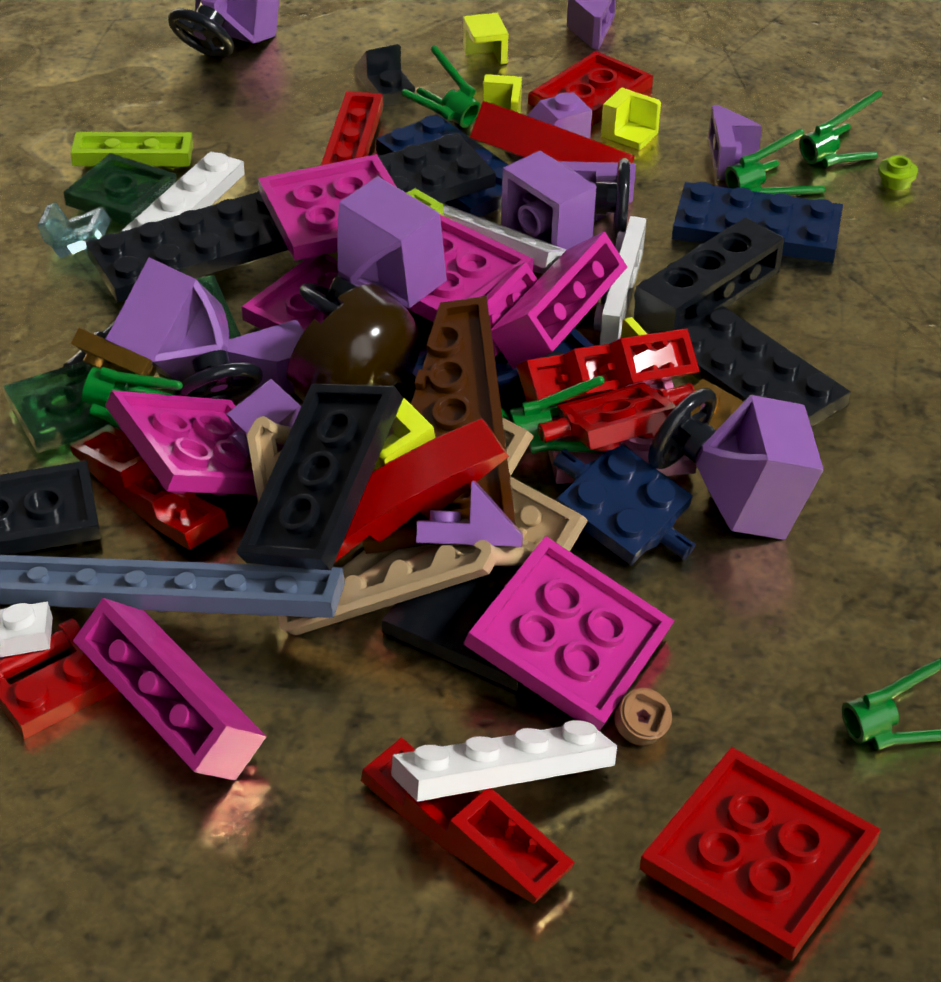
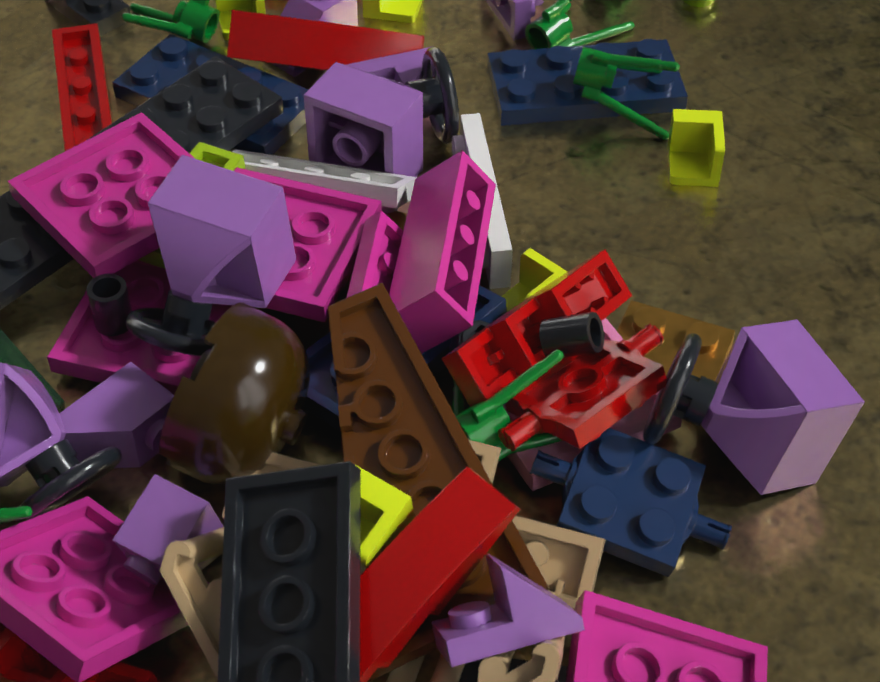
camera: 20 degrees left, 5 degrees up
black brick [633,217,785,333] -> none
black plate [677,305,851,427] -> none
none -> black hinge [87,273,132,336]
none -> black hinge [539,312,604,357]
none -> green plant [573,46,680,140]
none -> neon yellow panel [667,109,725,187]

